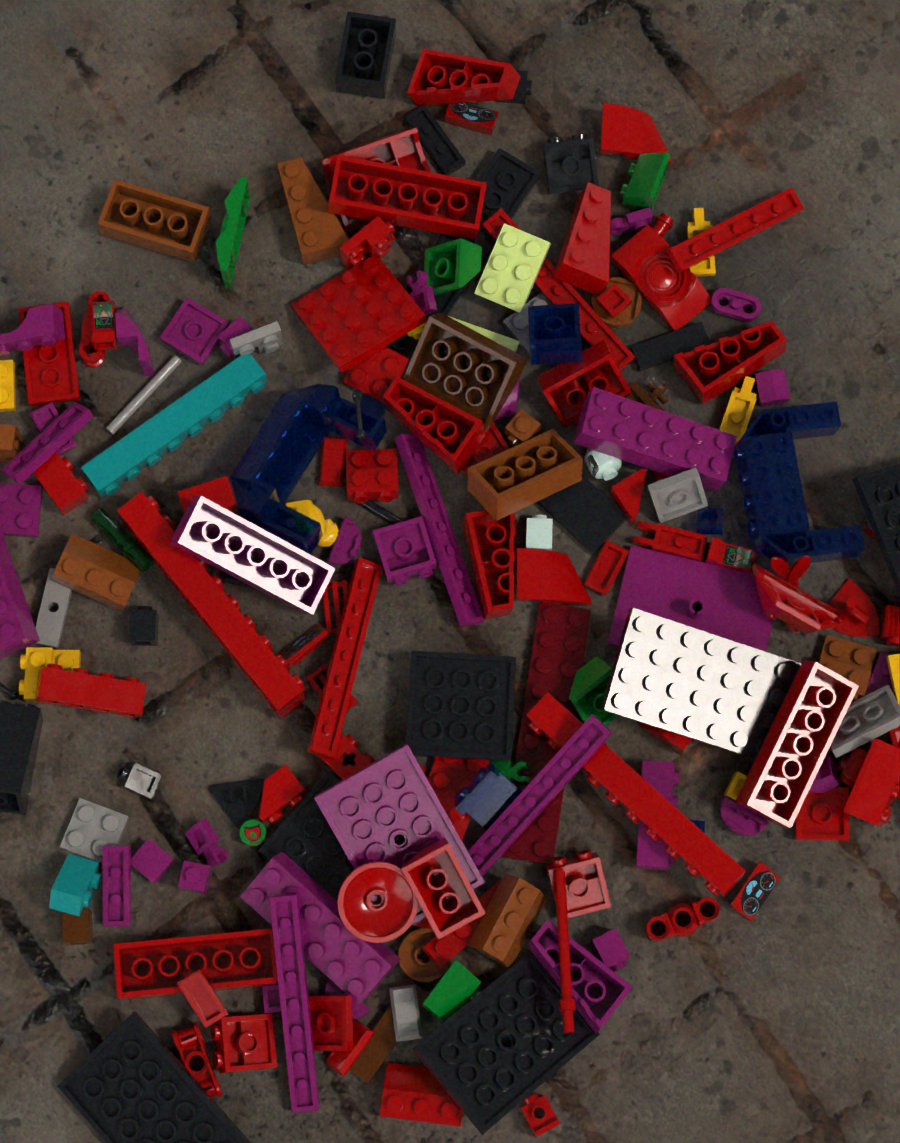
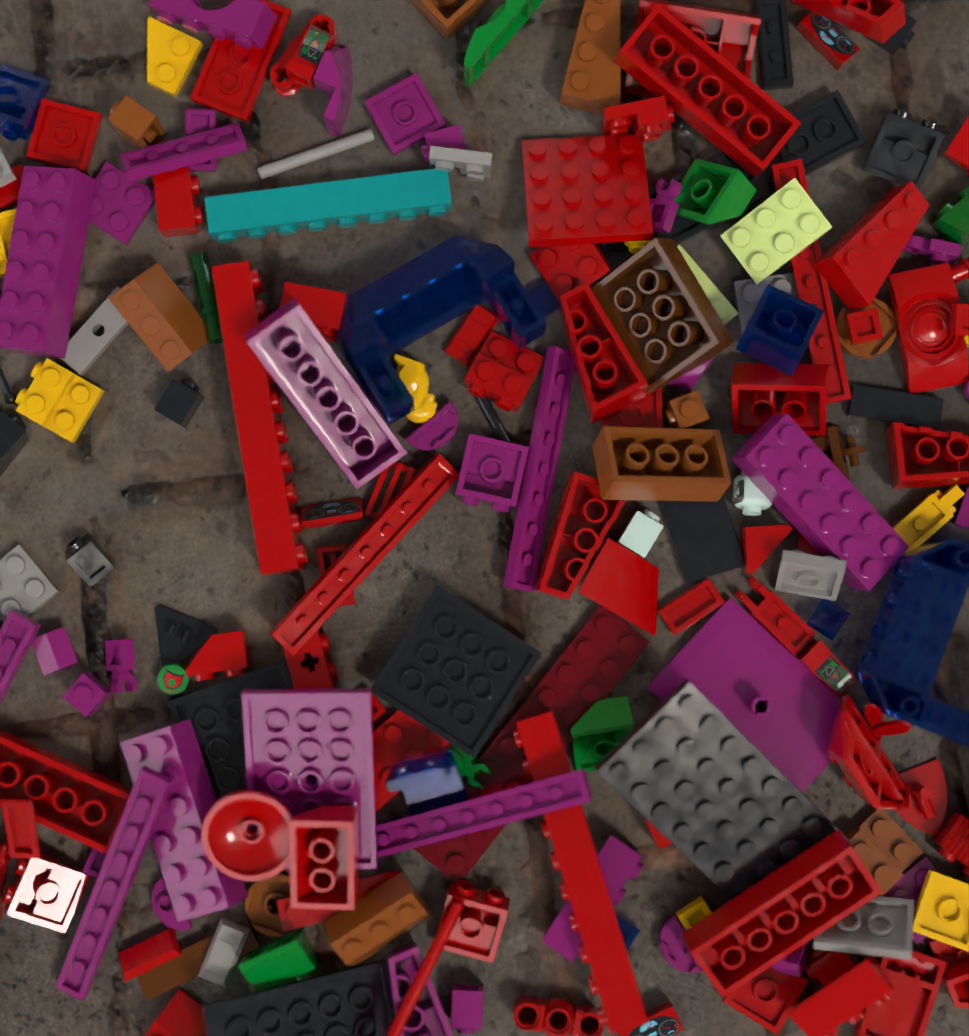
camera: 30 degrees right, 10 degrees up
red brick [34,664,147,718] -> none
red plate [308,995,353,1051] -> none
black hinge [352,390,366,439] -> none

